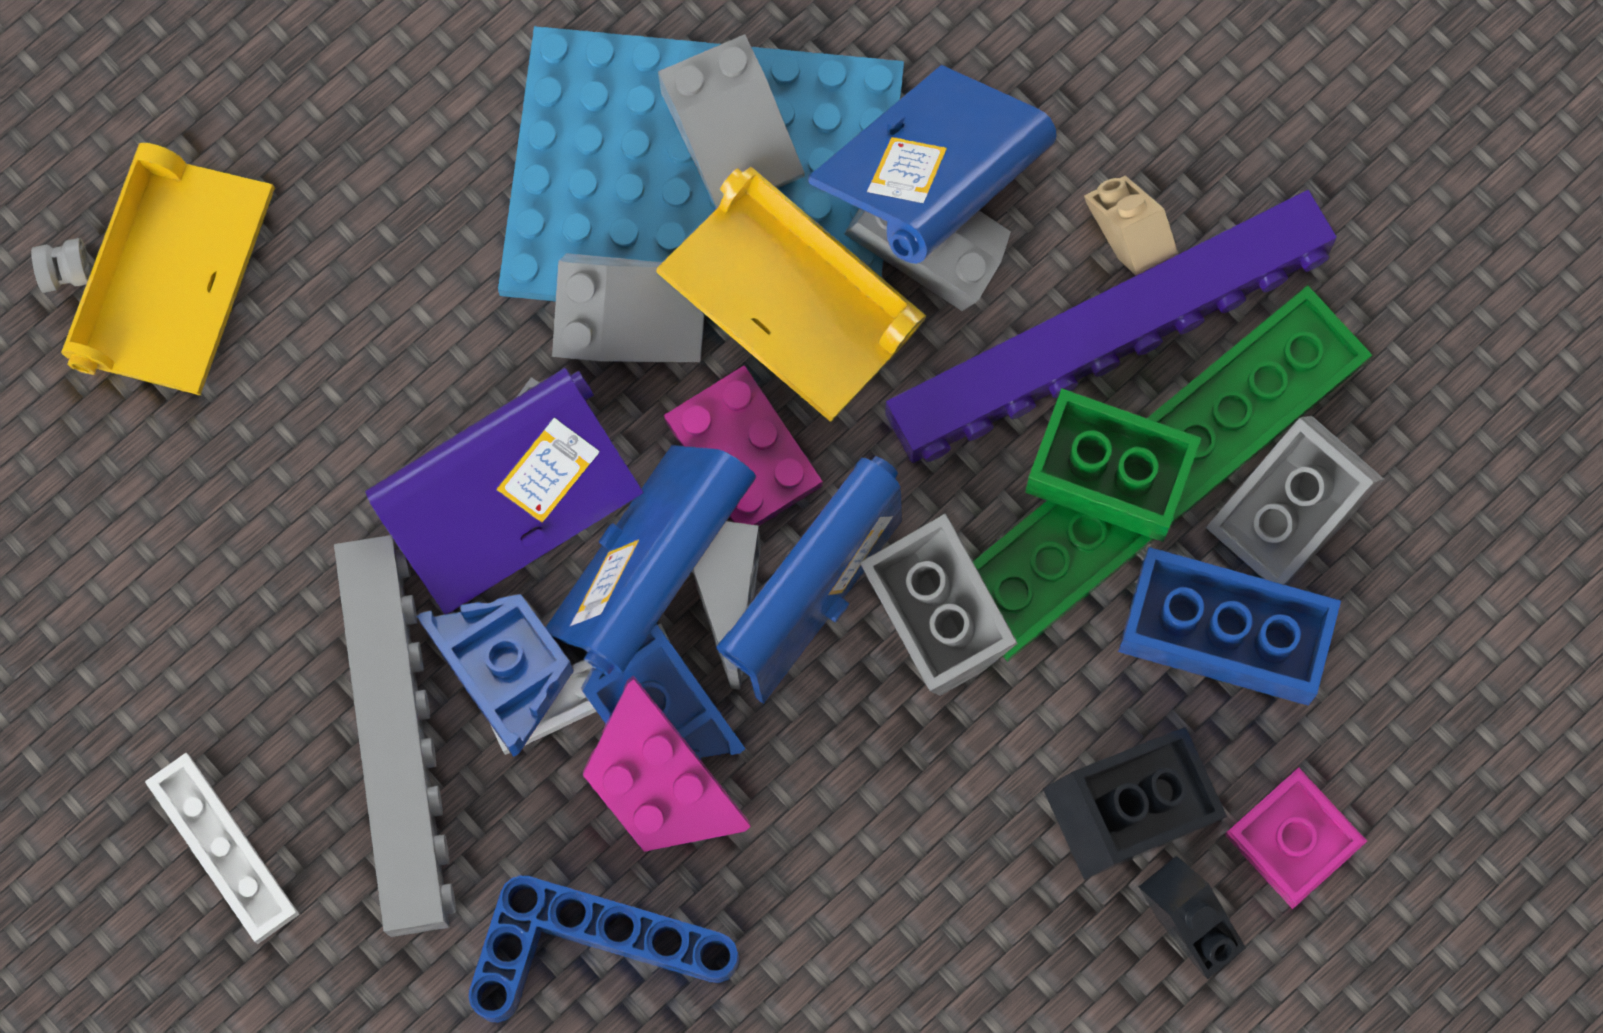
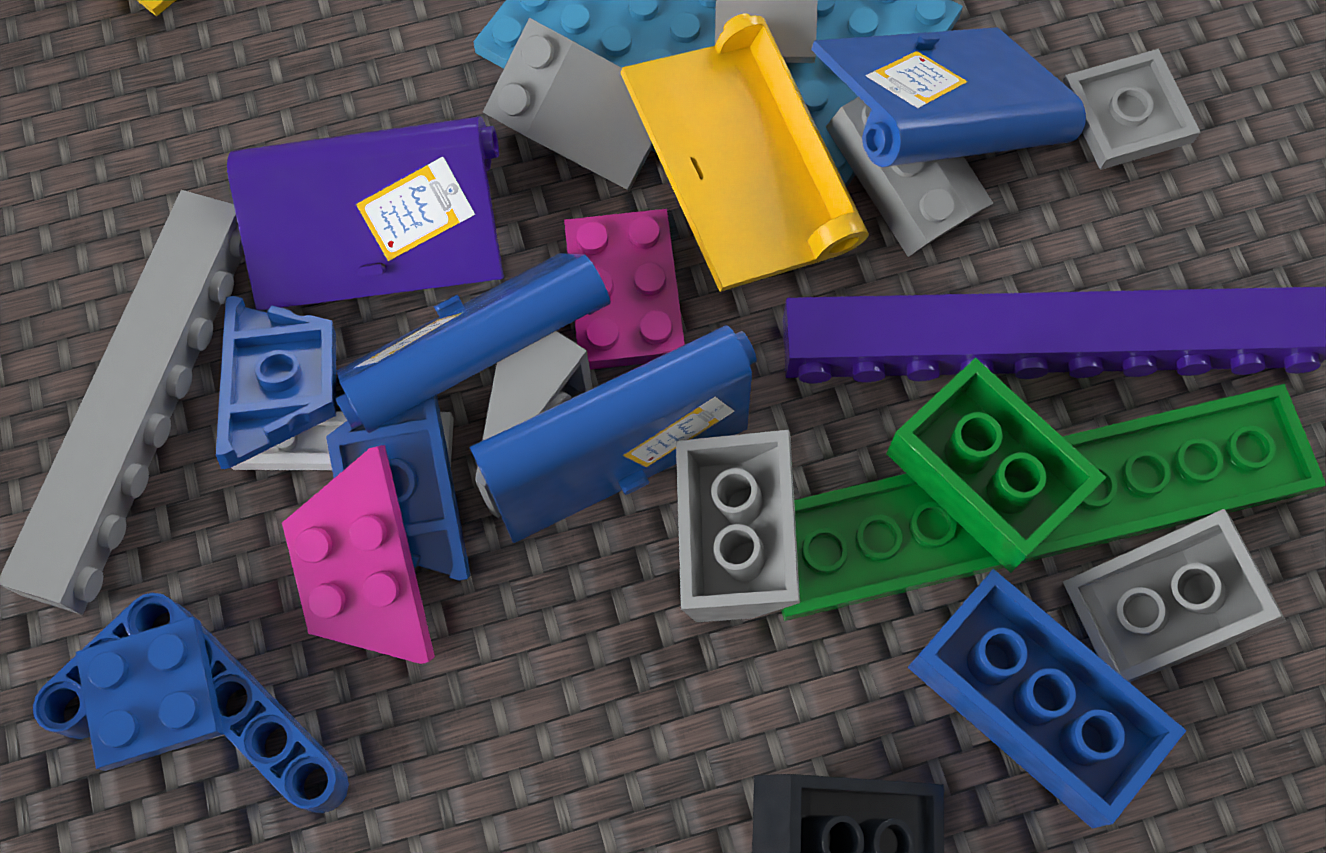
camera: 25 degrees right, 5 degrees down
tan slope [1084,176,1179,275] -> none
none -> blue plate [76,617,224,771]
none -> light grey plate [1062,49,1200,170]

